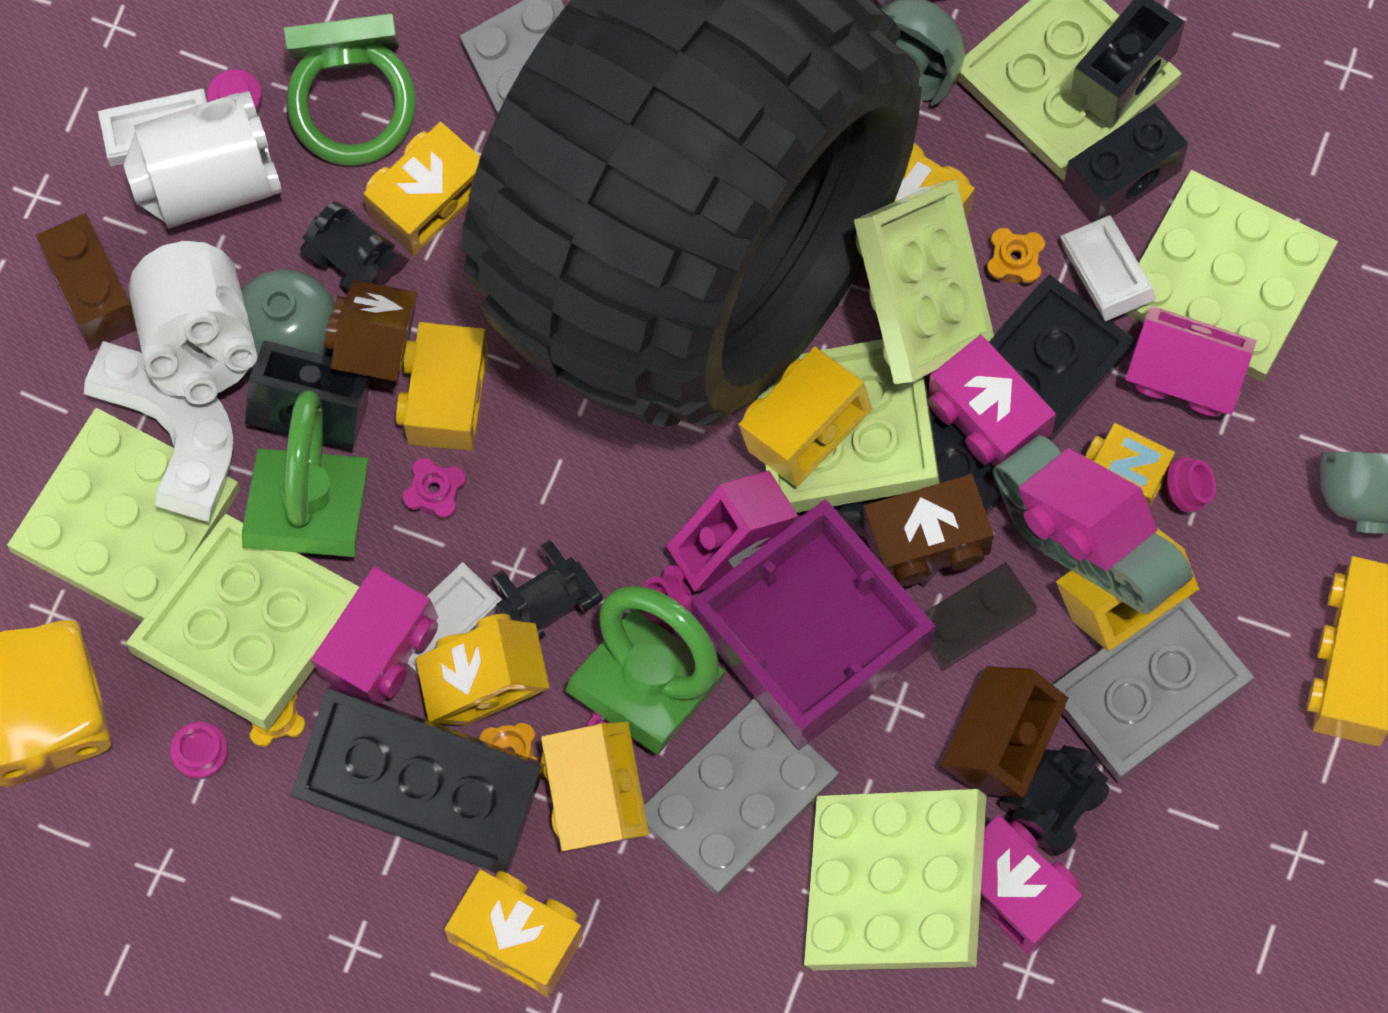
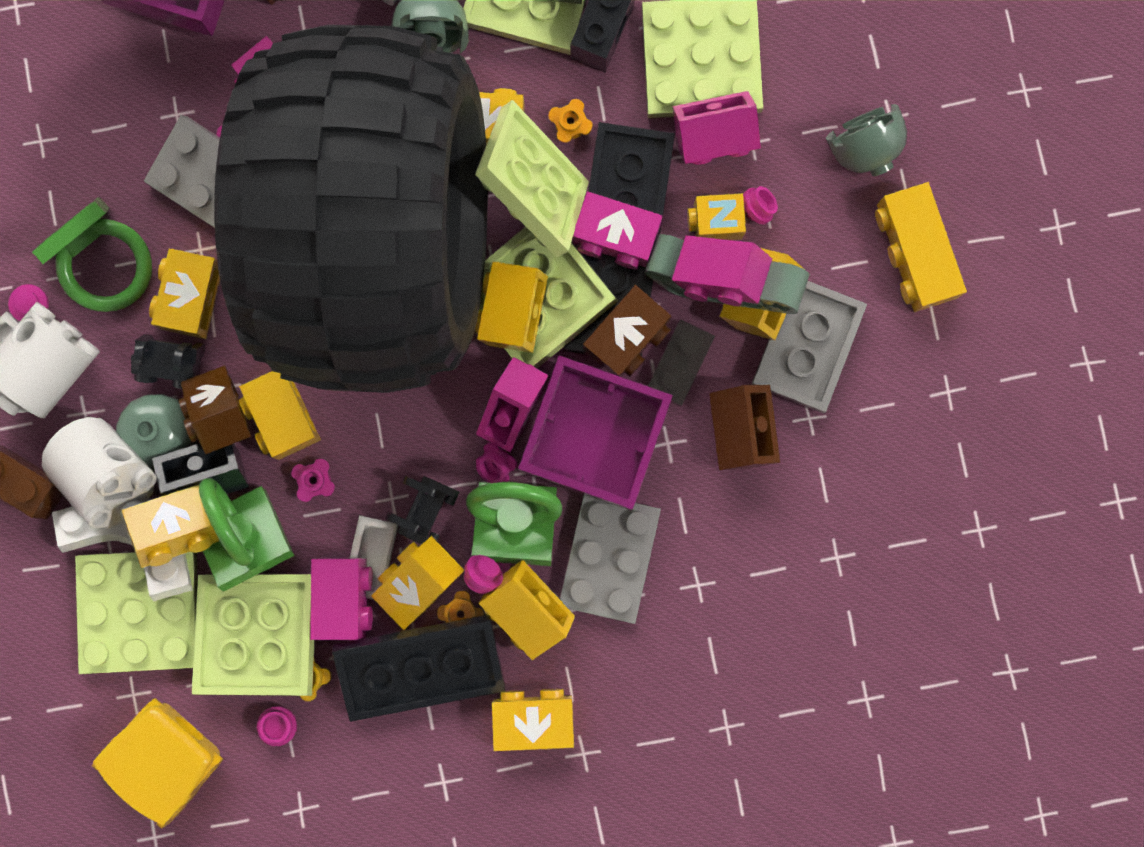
camera: 30 degrees left, 15 degrees up
yellowish green plate [804,789,986,971] -> none
dark pink brick [980,814,1083,957] -> none
black piece [999,745,1109,856] -> none
white tile [1060,215,1155,321] -> none
none -> yellow brick [121,484,219,568]
none -> dark pink plate [464,555,503,594]

